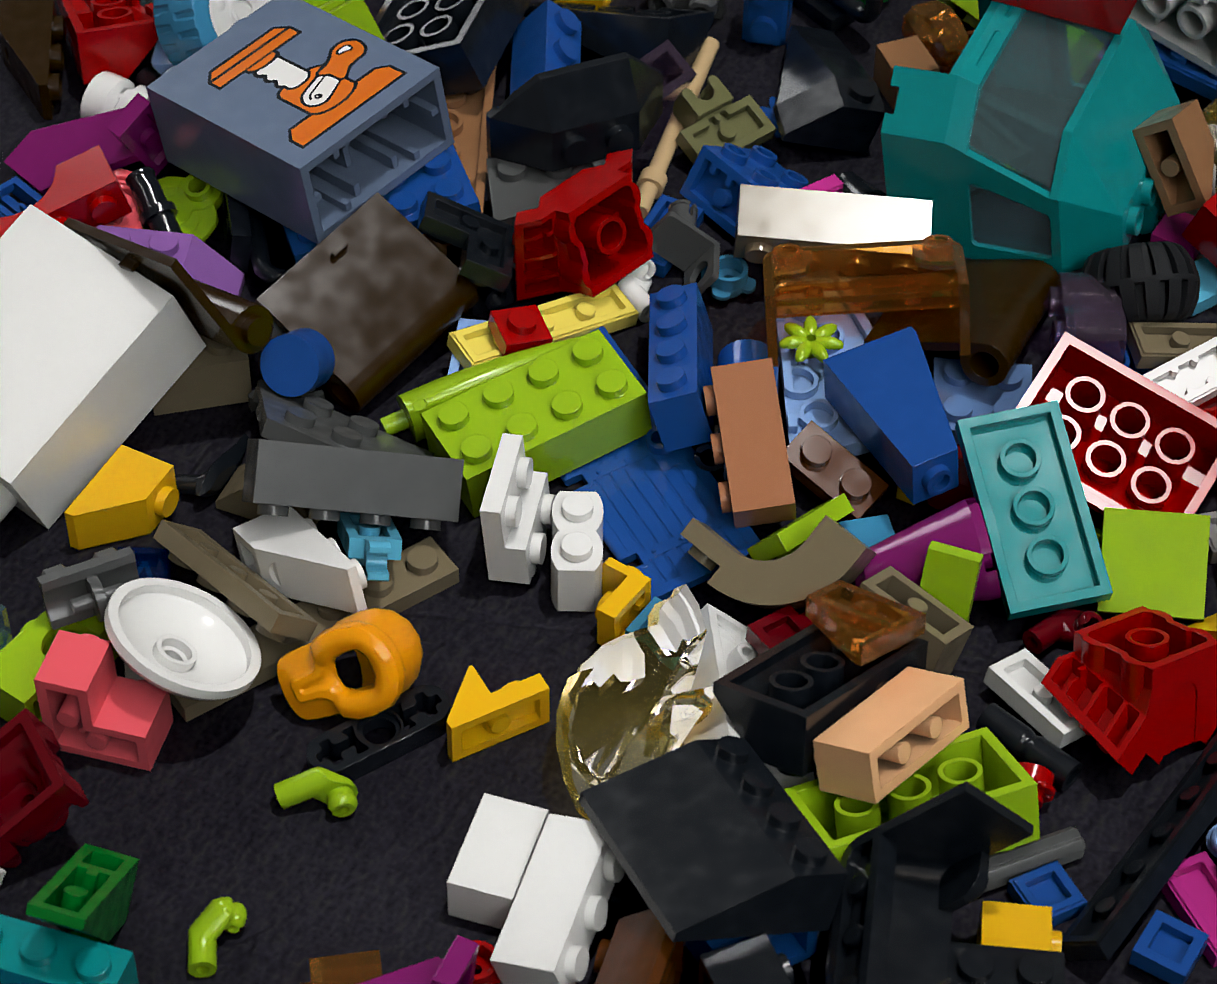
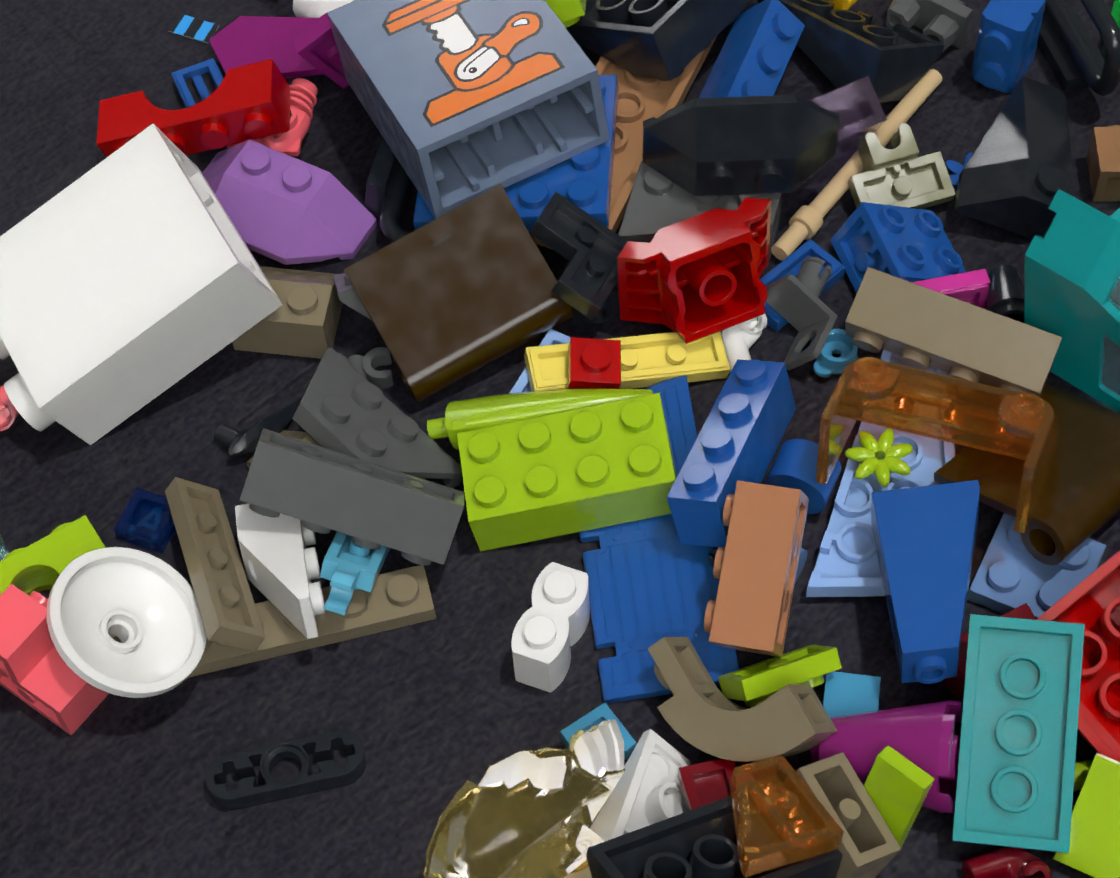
camera: 25 degrees right, 10 degrees up
dark grey hips [37,546,140,630] -> none
dark brown door [63,218,274,354] -> none
yellow slope [64,444,179,550] -> none
black pin [126,167,183,233] -> none
lime plate [143,174,223,242] -> none
blue piece [260,328,335,397] -> none
lime arm [274,767,358,817] -> none
light orange piece [277,608,423,720] -> none
yellow slope [446,665,550,762] -> none
white plate [480,433,556,585] -> none
yellow bracket [595,557,651,646] -> none
reddish brown plate [786,420,889,521] -> none

